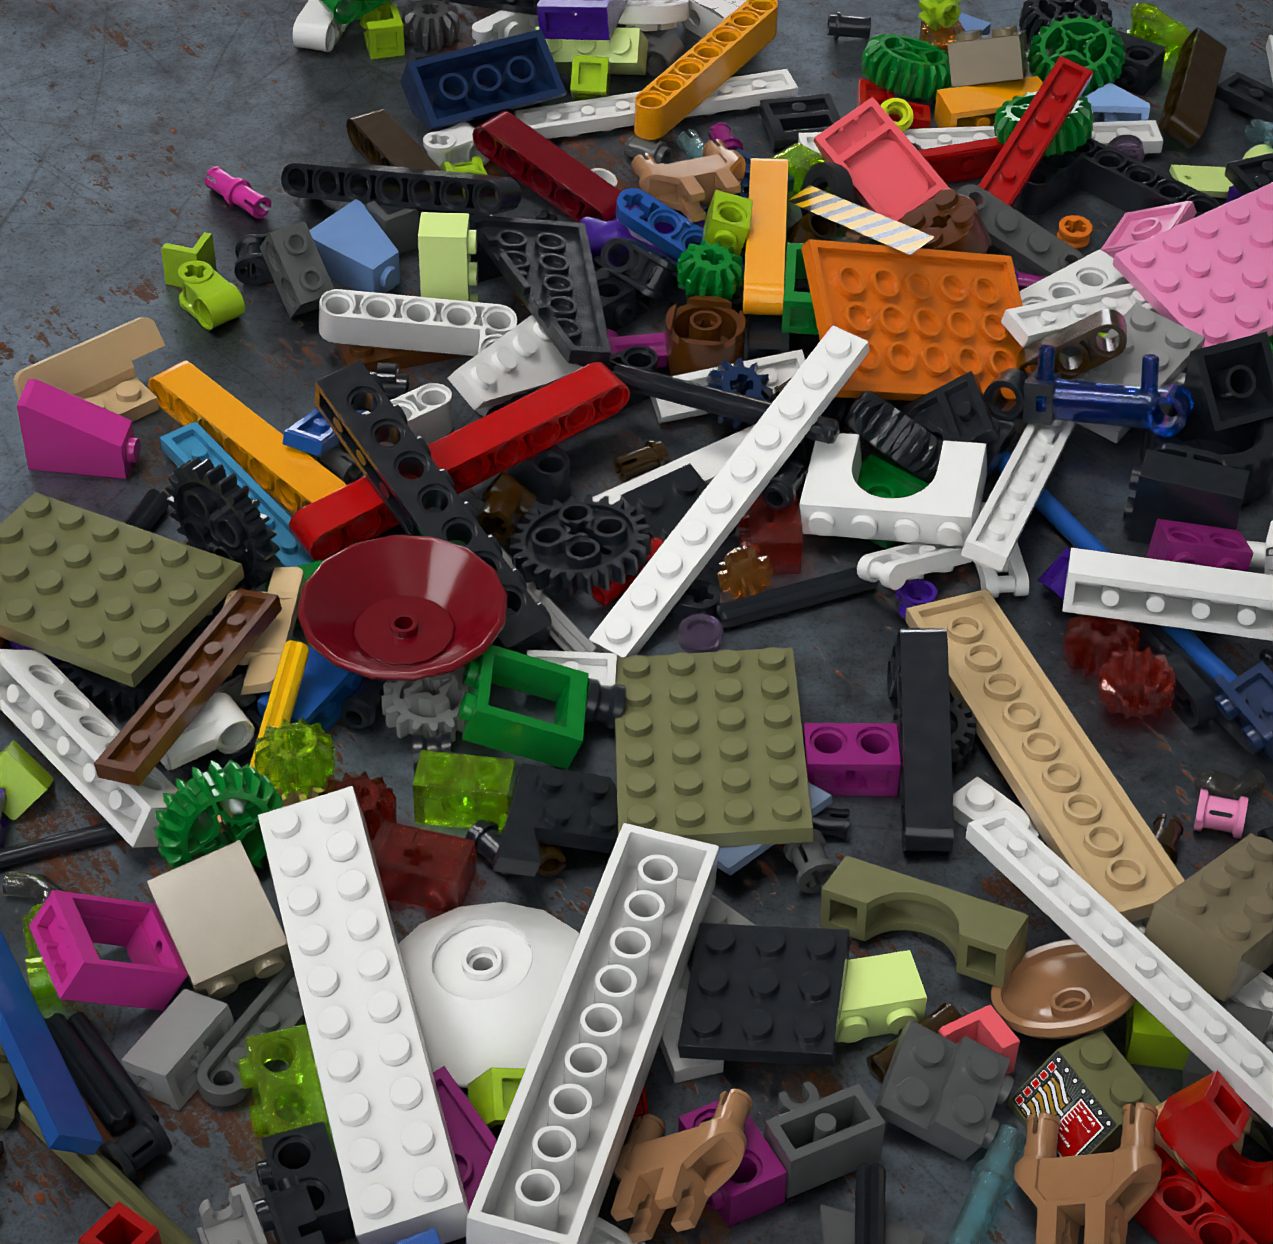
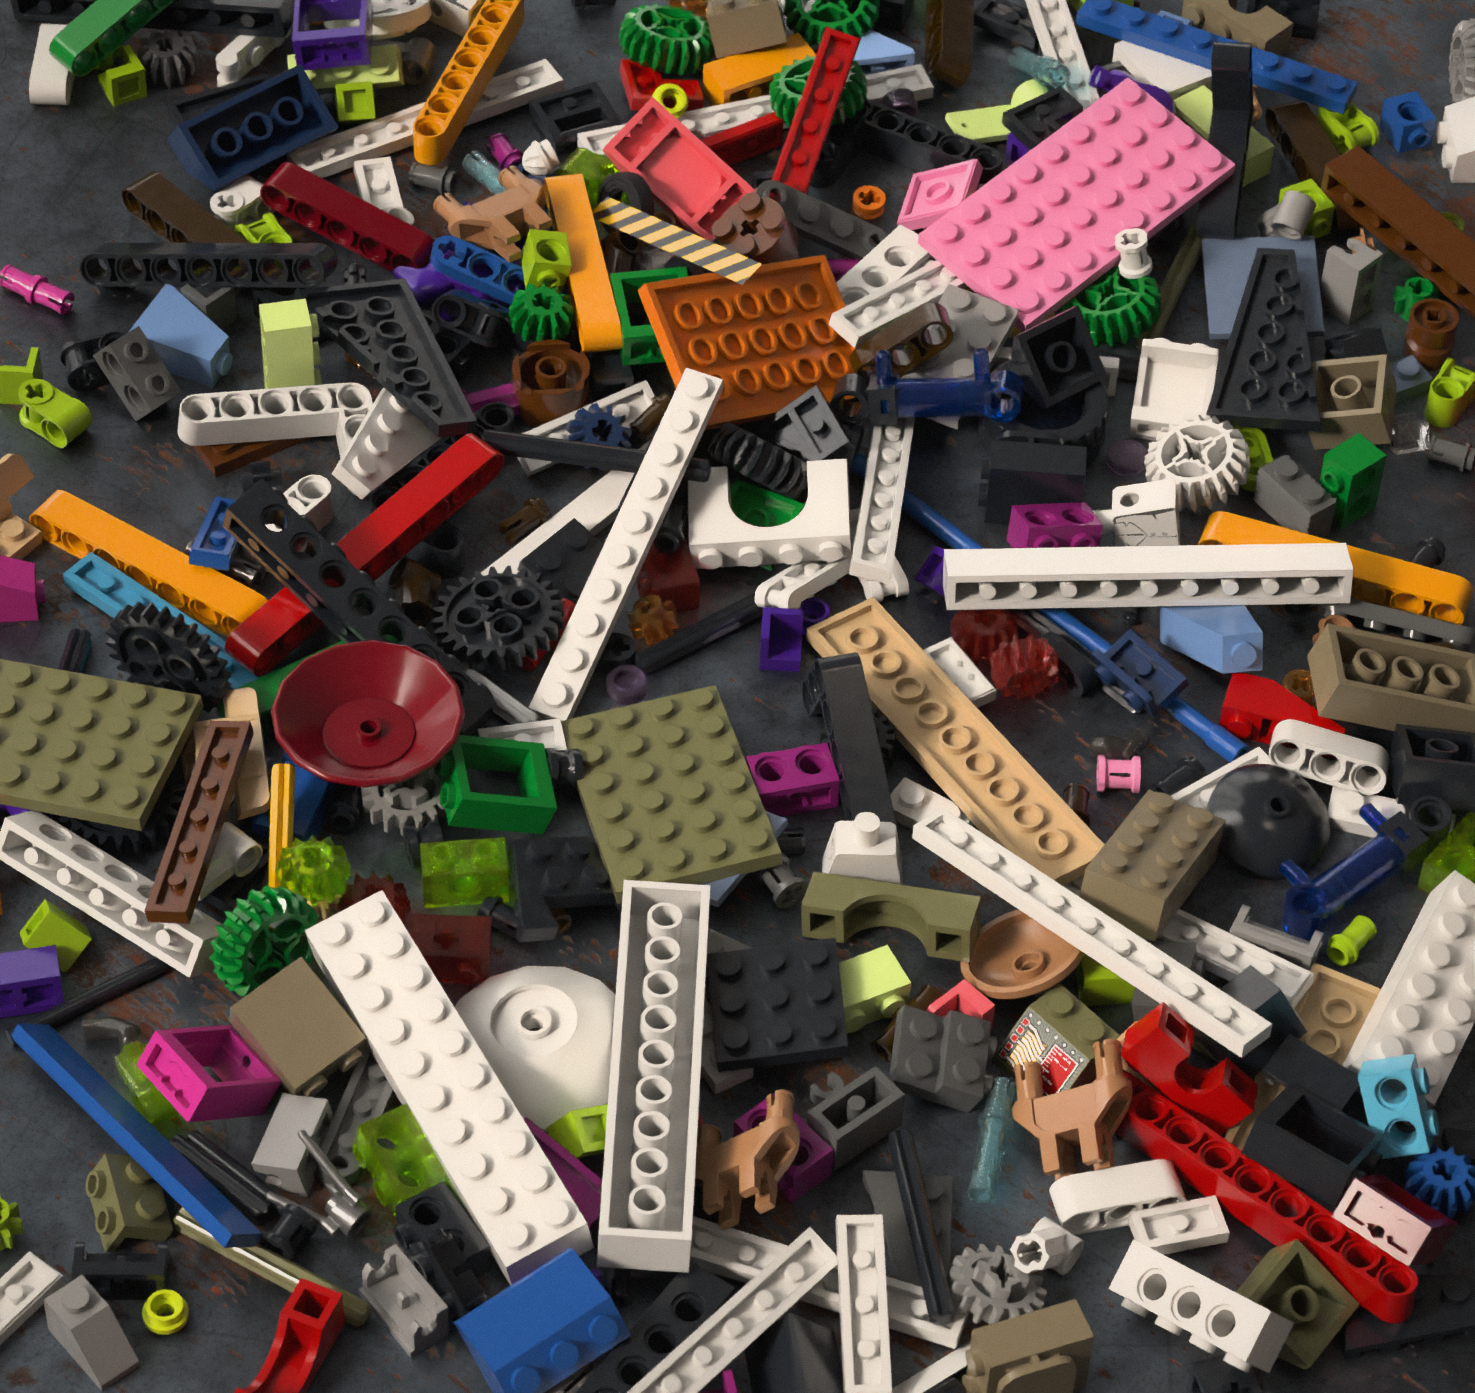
camera: 15 degrees left, 5 degrees up
none -> flat silver plant [266,1129,373,1237]
none -> white plate [354,157,403,212]
none -> white plate [522,139,560,176]
none -> dark purple panel [759,607,804,672]
none -> white torso [822,812,903,885]
none -> white plate [924,637,997,708]

